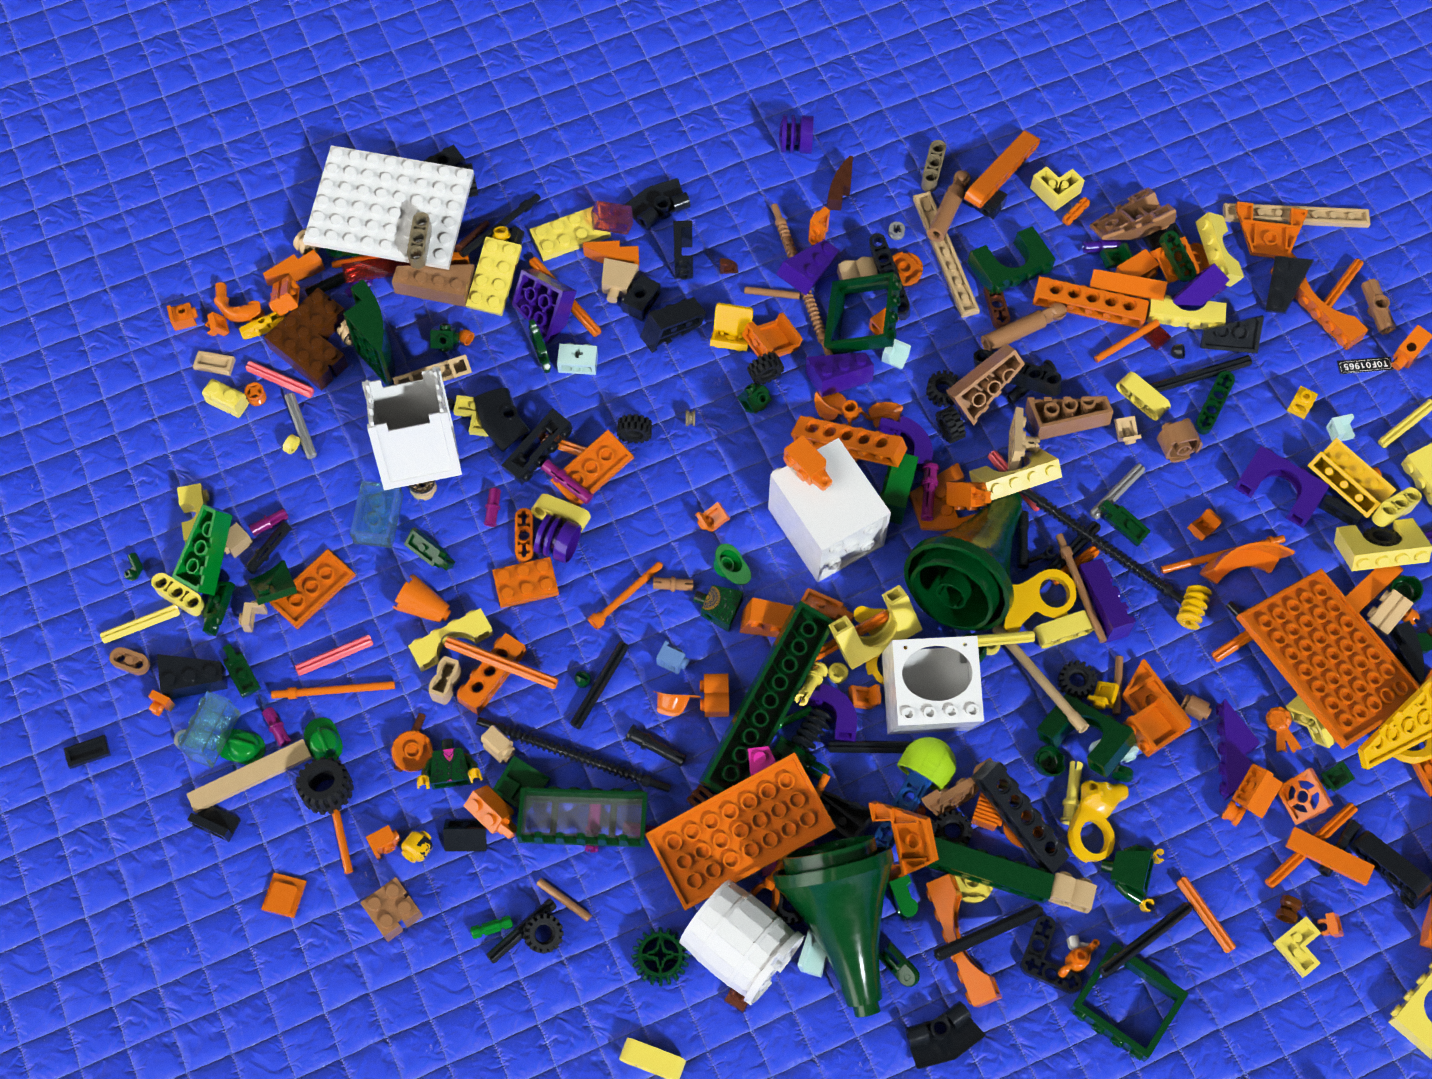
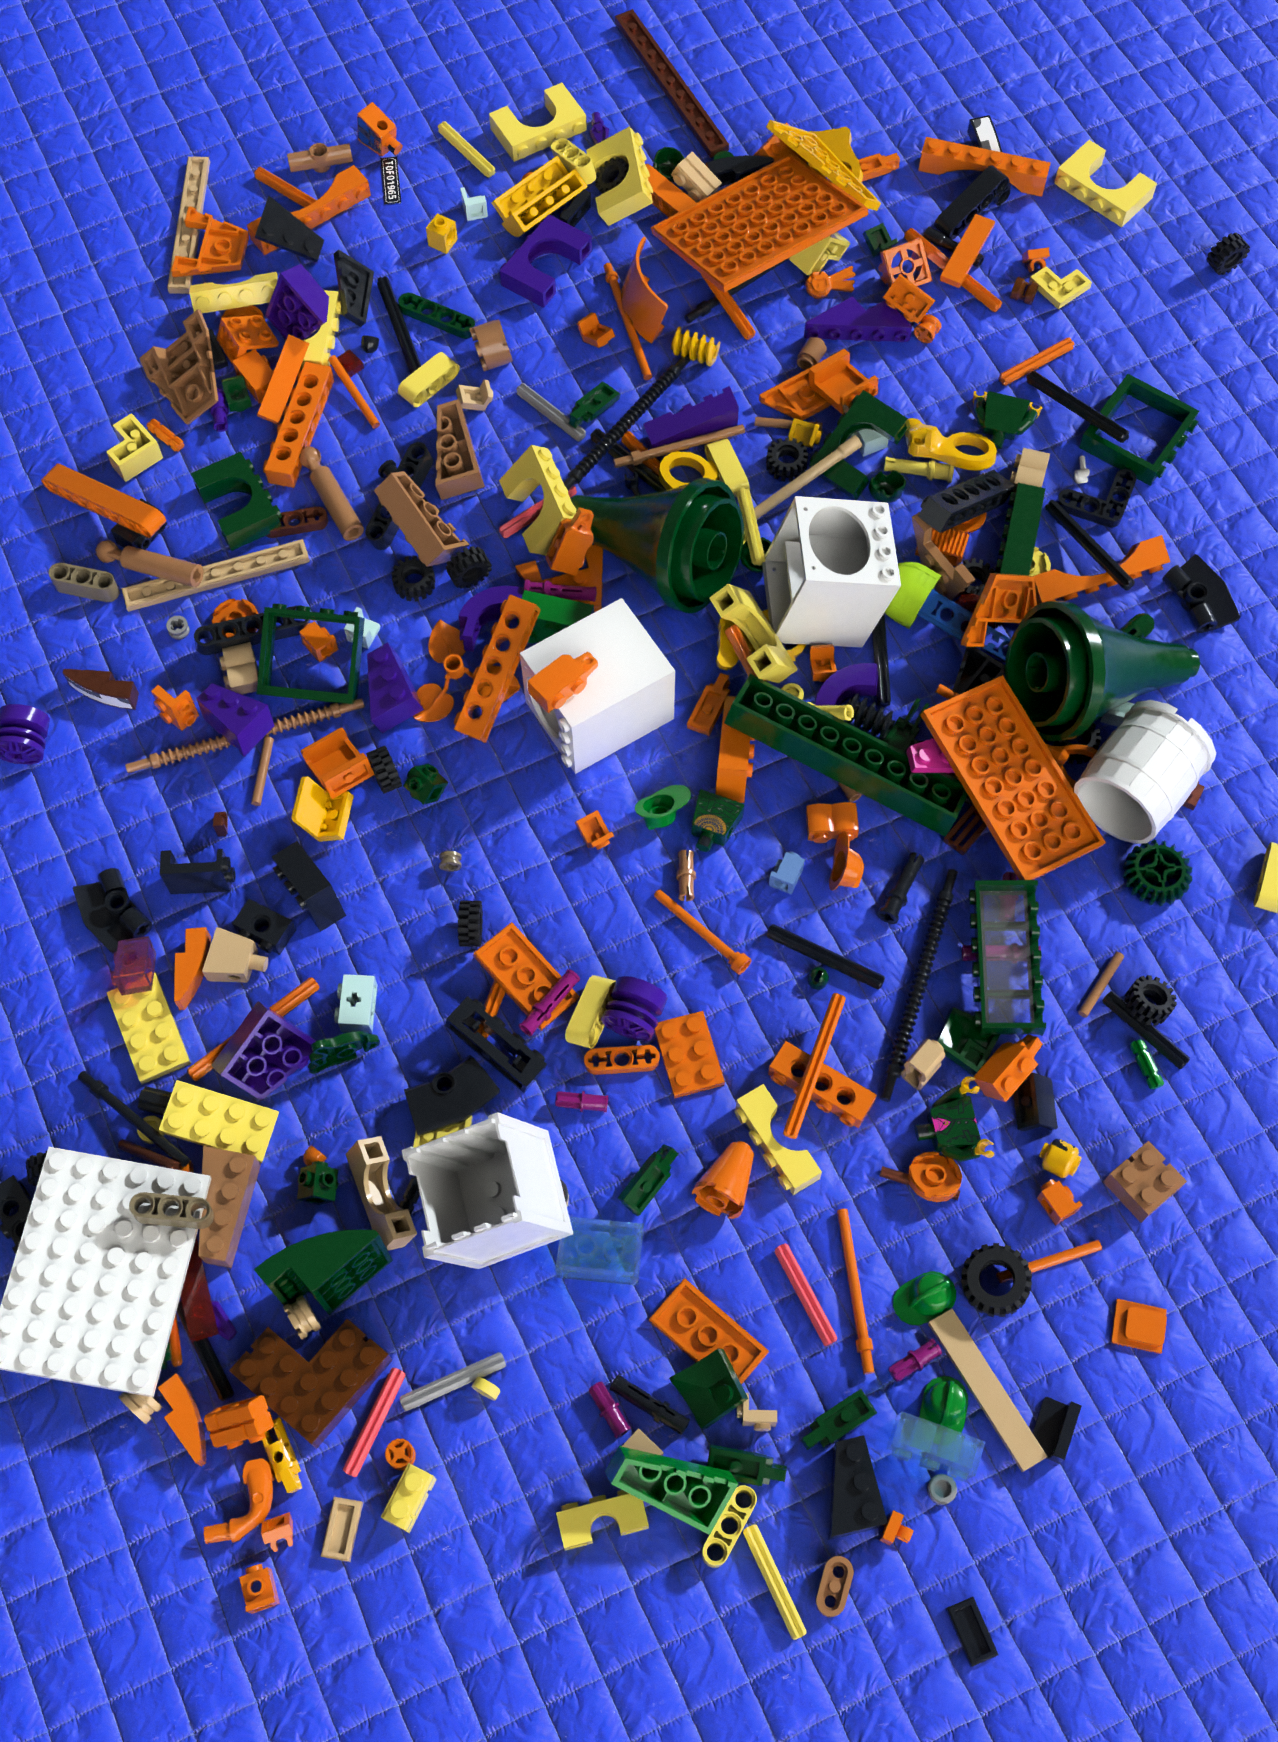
camera: 90 degrees left, 0 degrees up
dark green arm [124,553,143,581] -> none
tan brick [429,656,461,705] -> none
yellow plate [492,226,511,241] -> none
tan plate [1007,407,1040,471] -> none
orange piece [1058,939,1100,978] -> none
dark green beam [1160,231,1196,282] -> none

